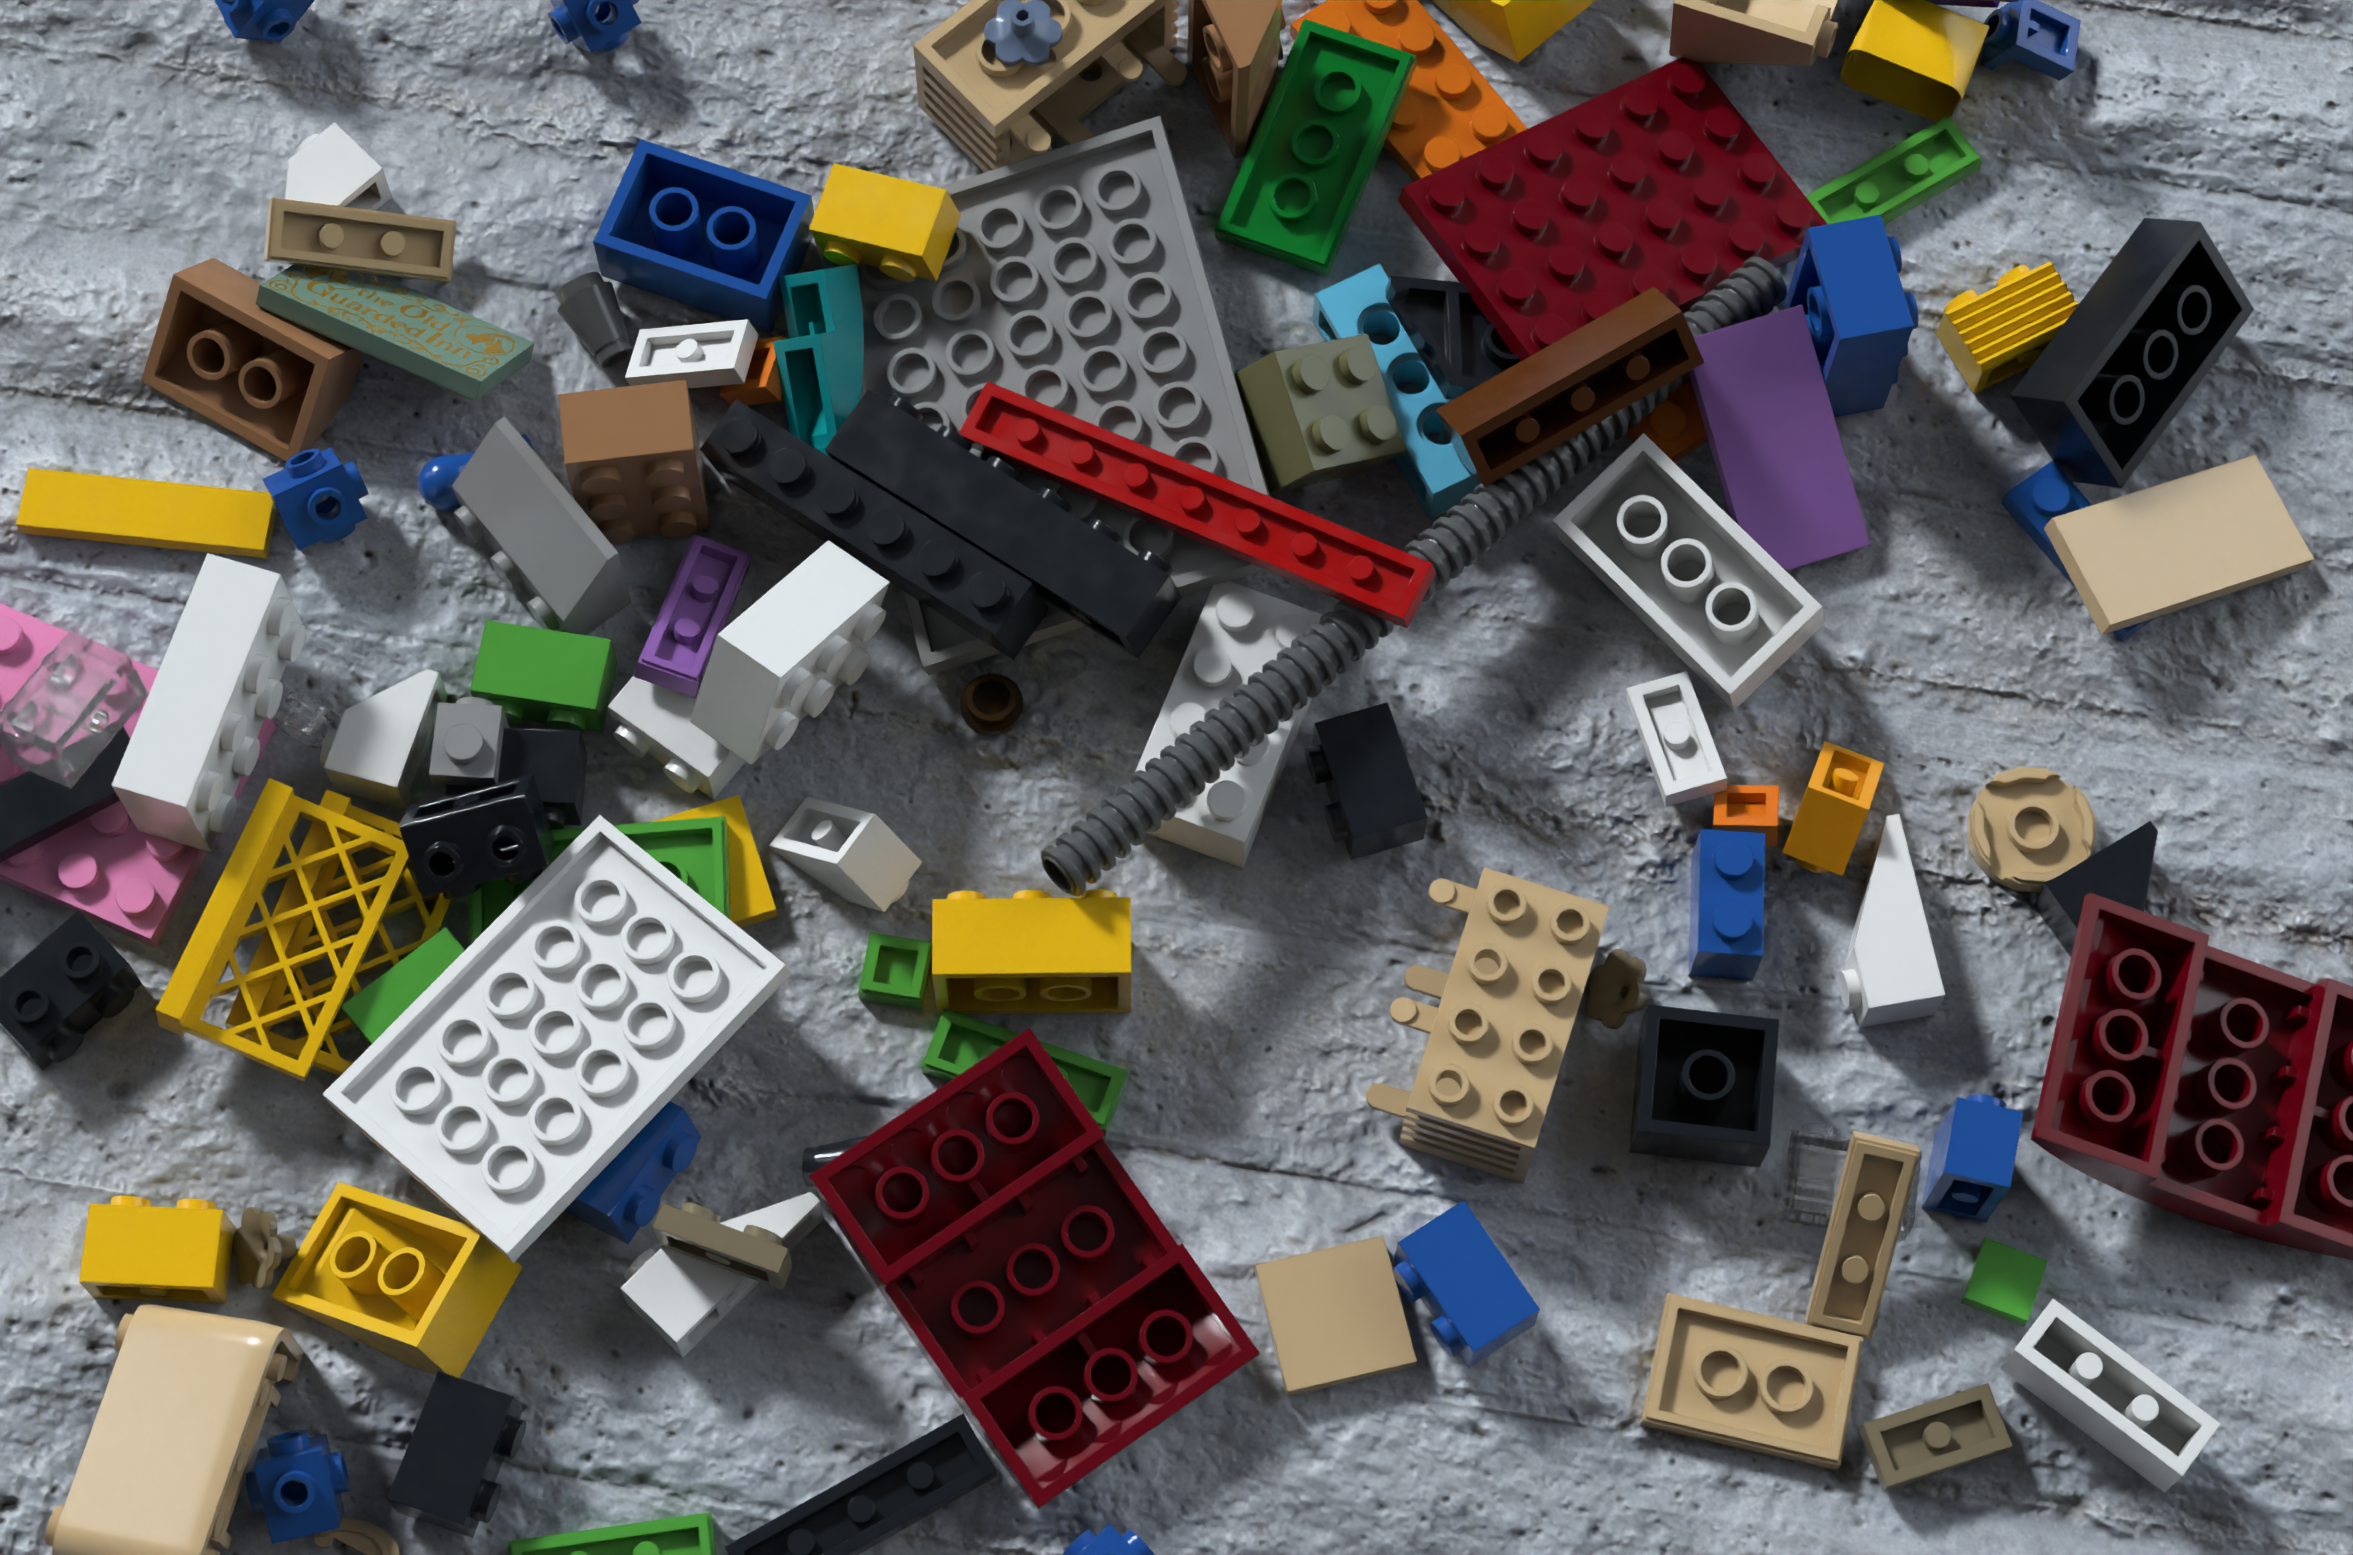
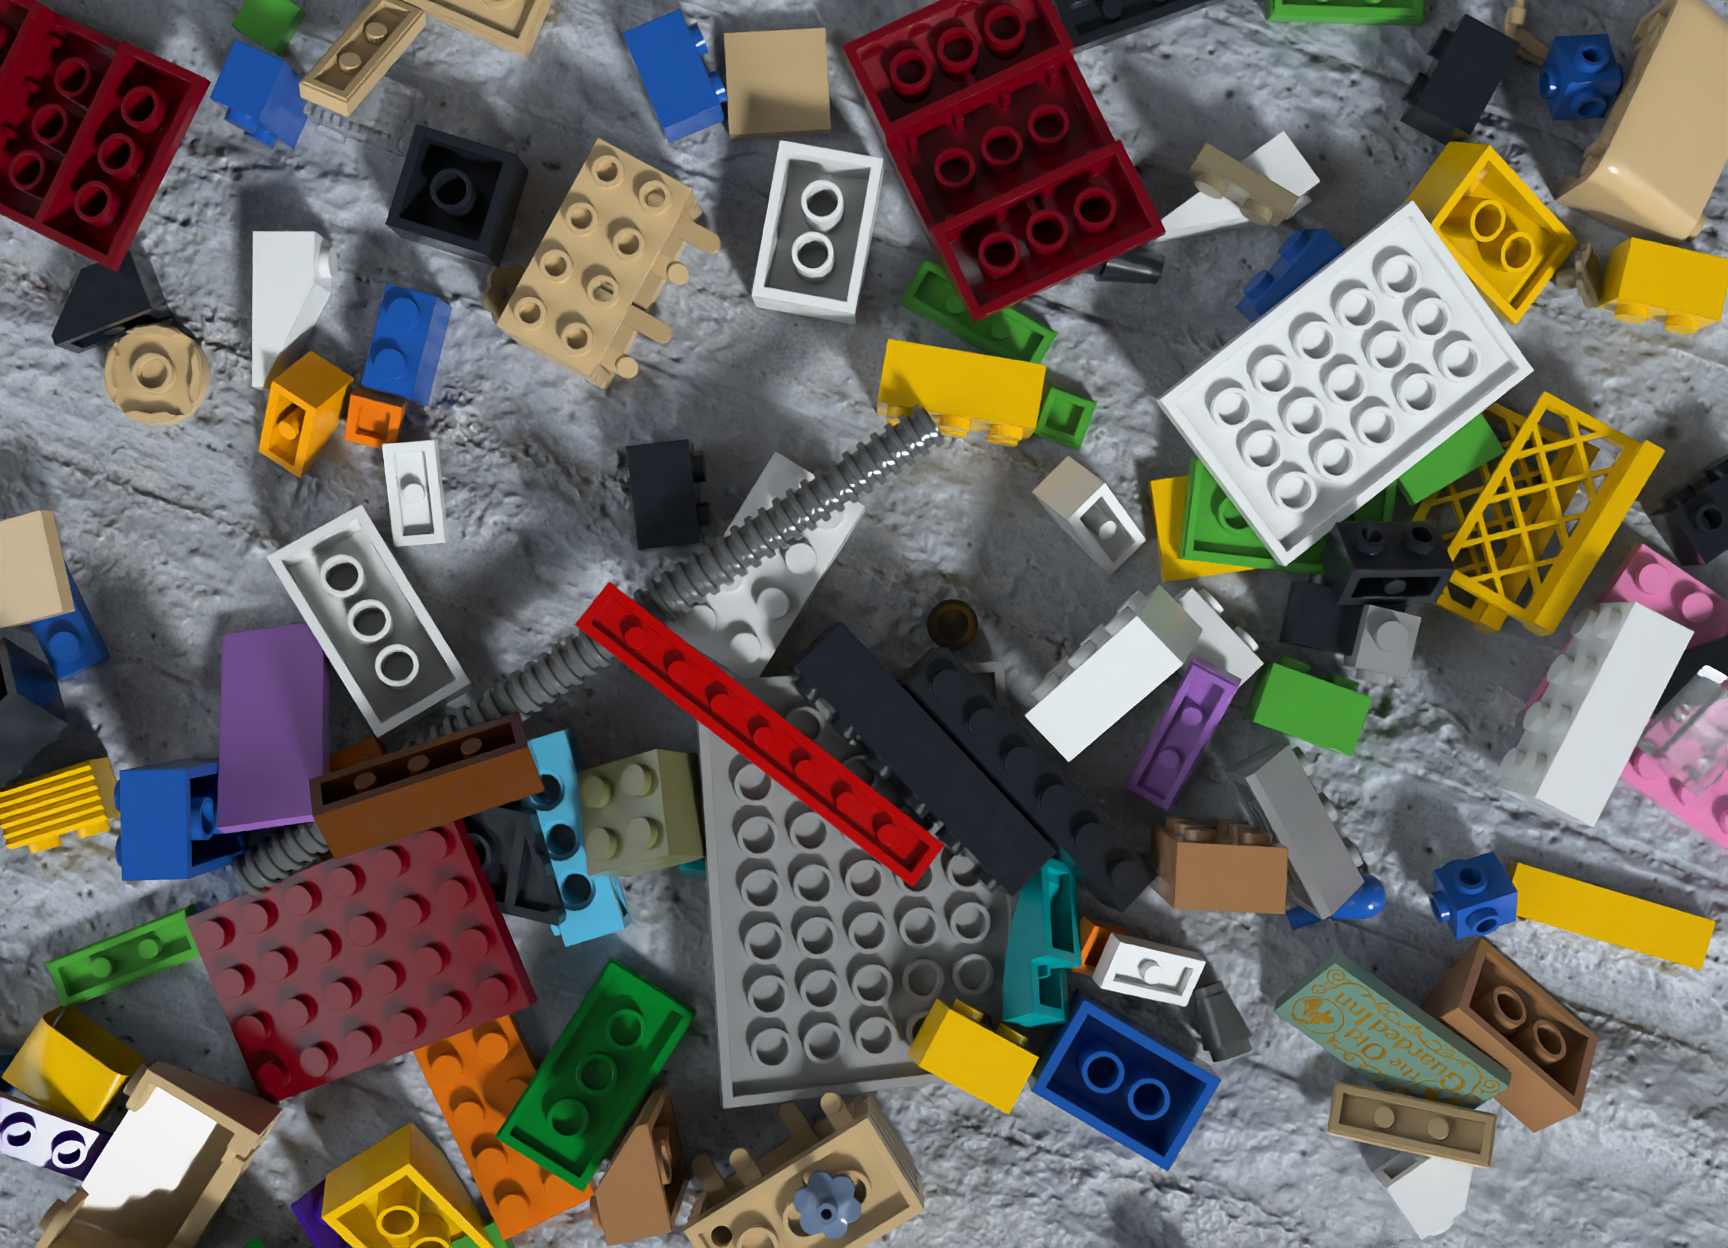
camera: 165 degrees left, 20 degrees up
white slope [320,669,448,809] -> none
none -> white brick [751,140,883,325]

